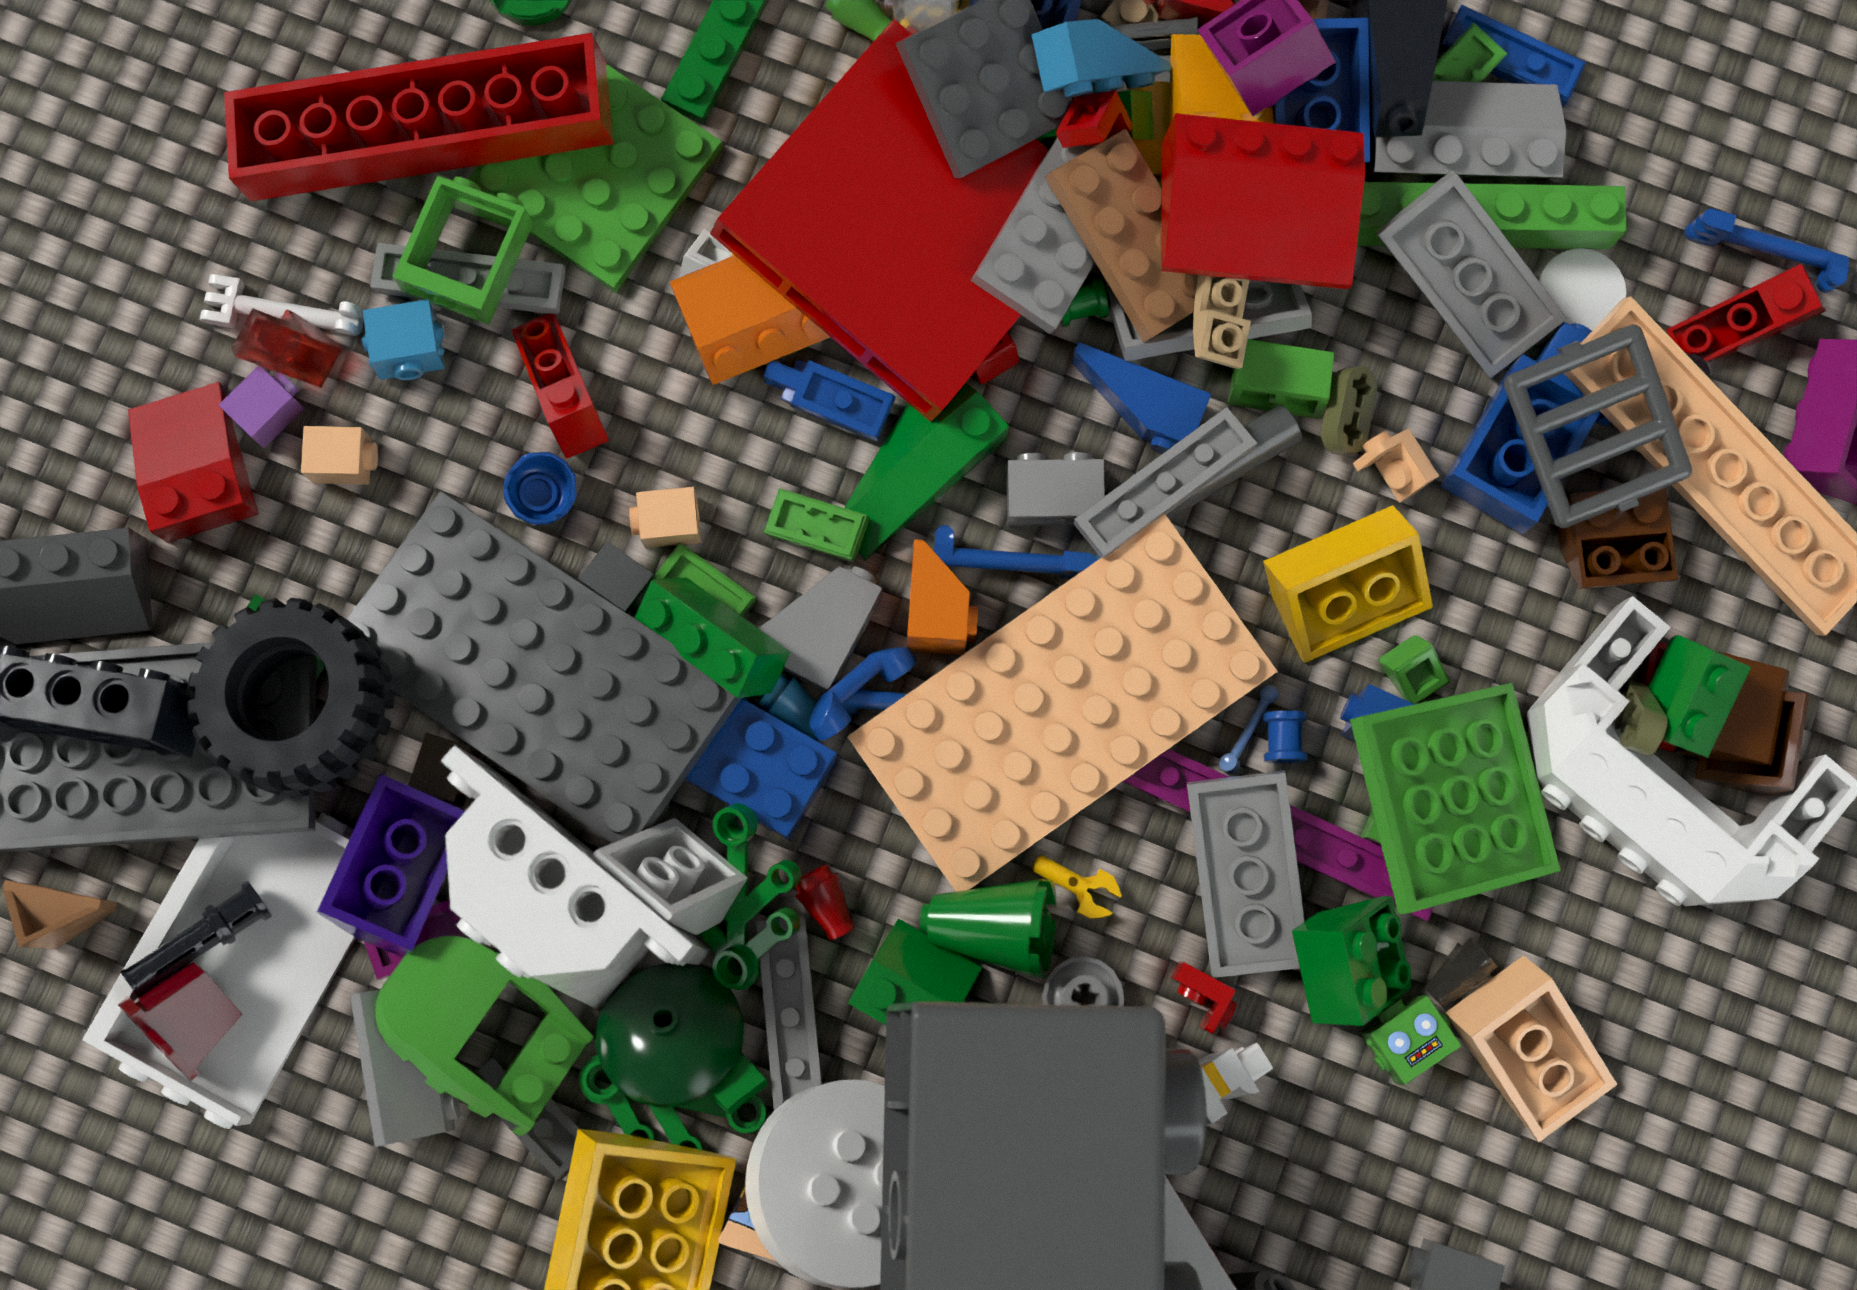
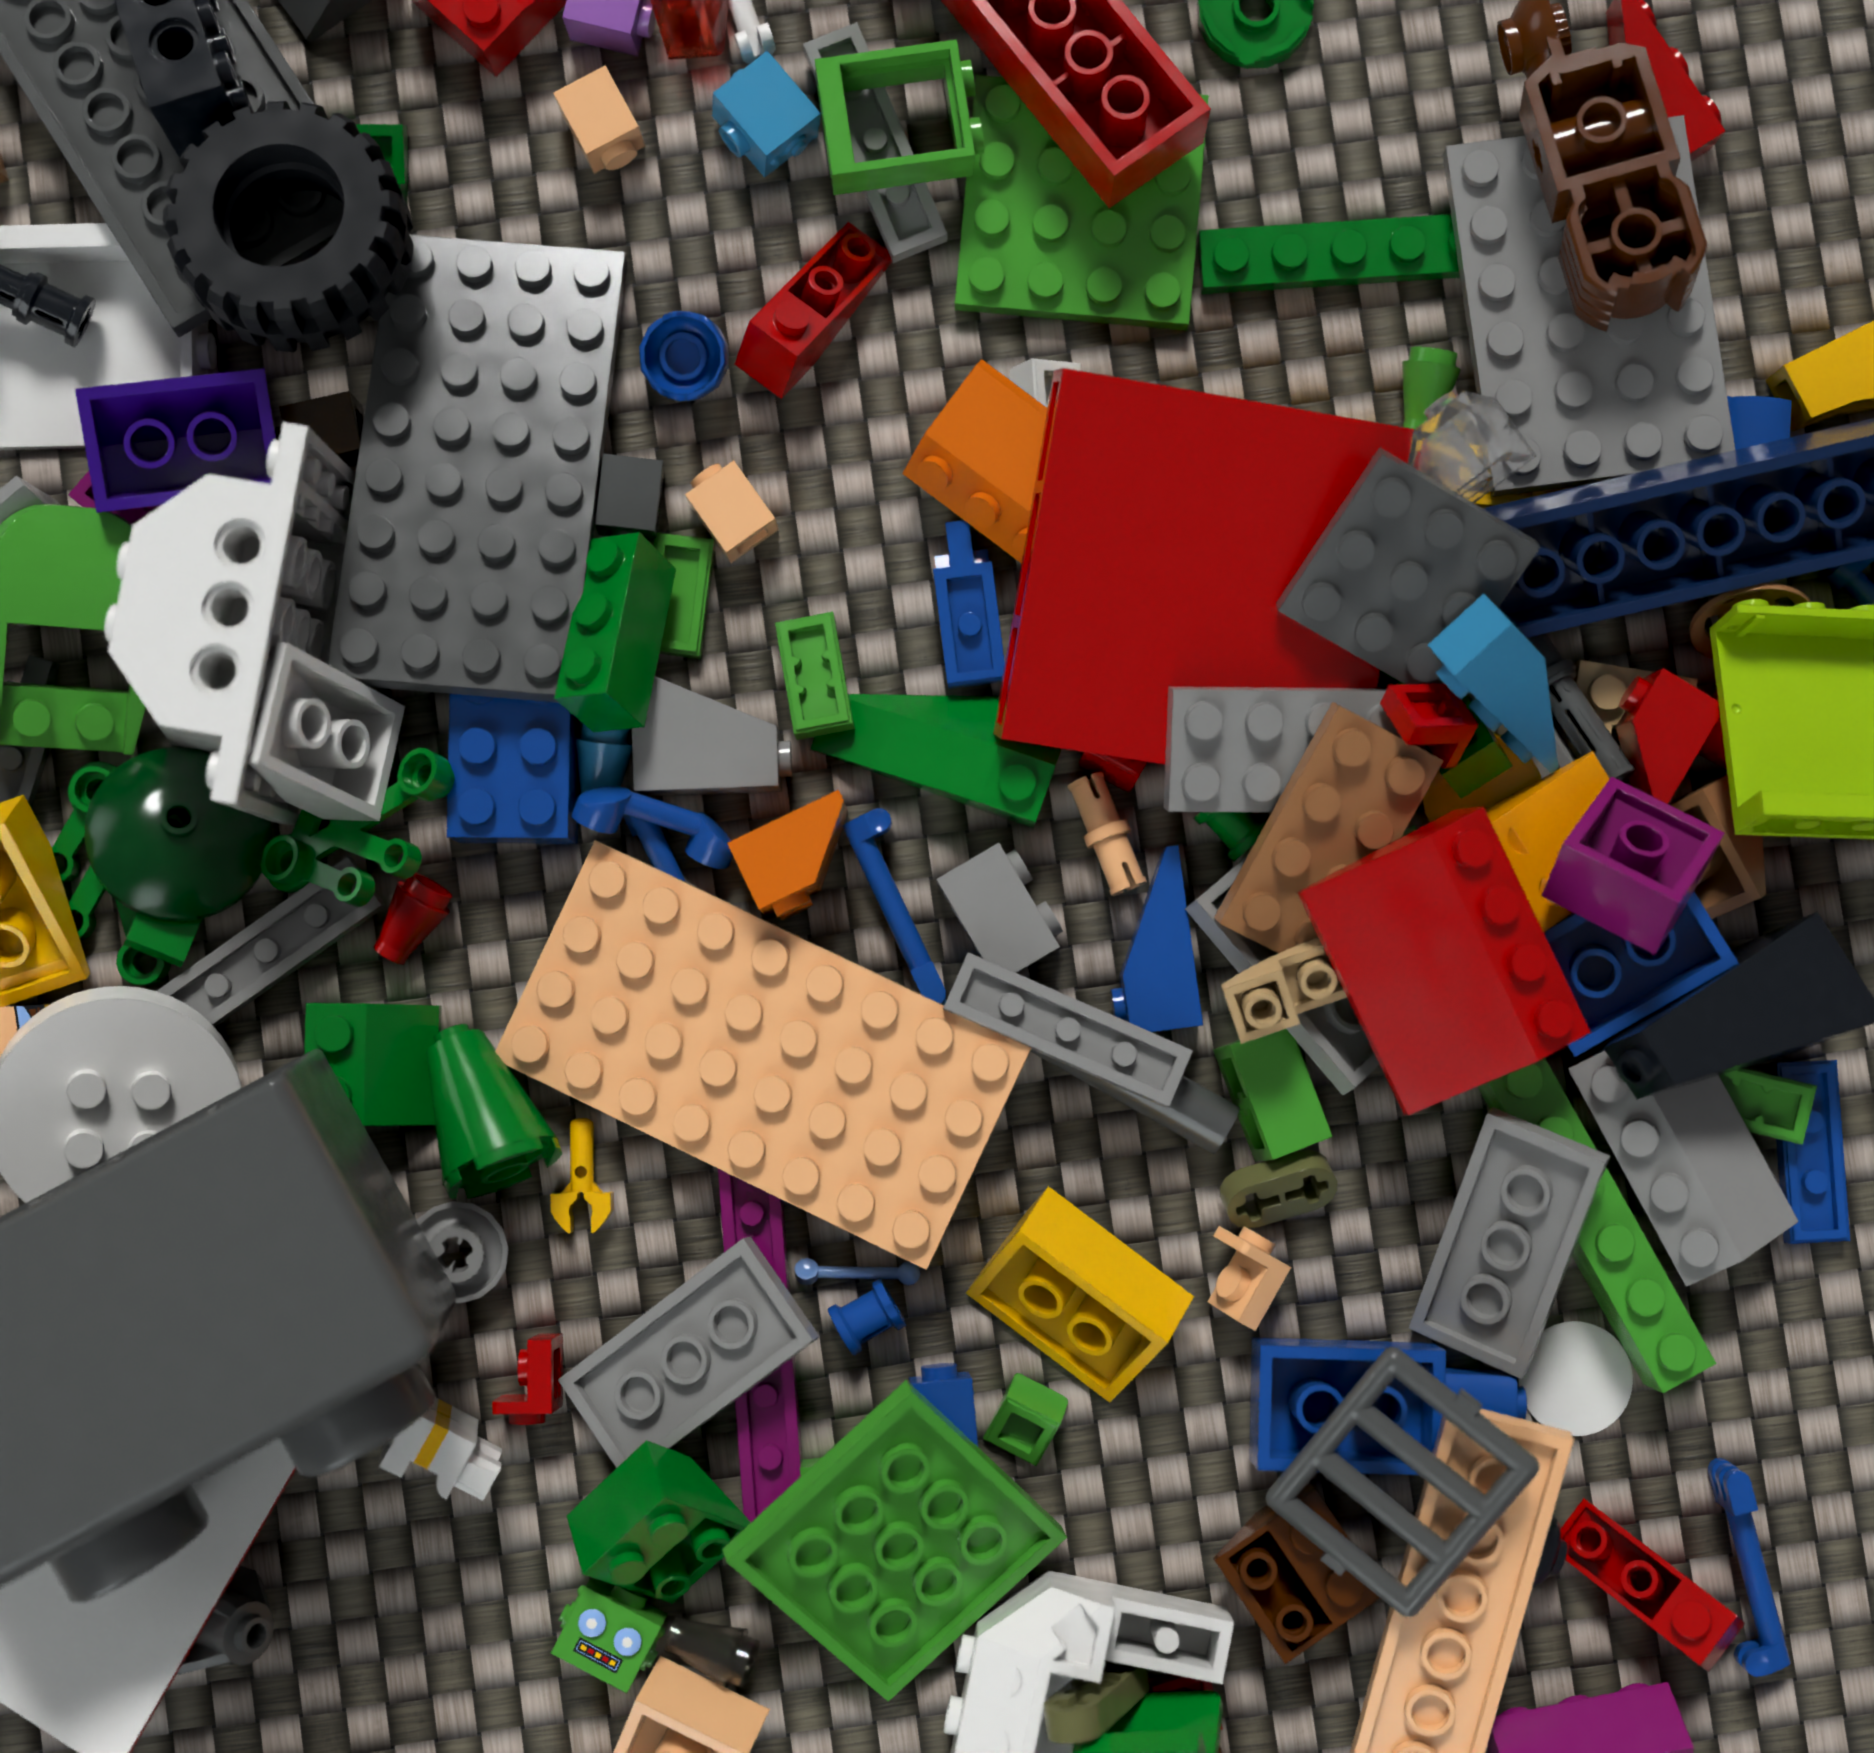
camera: 65 degrees right, 5 degrees up
none -> light nougat pin [1067,771,1147,896]

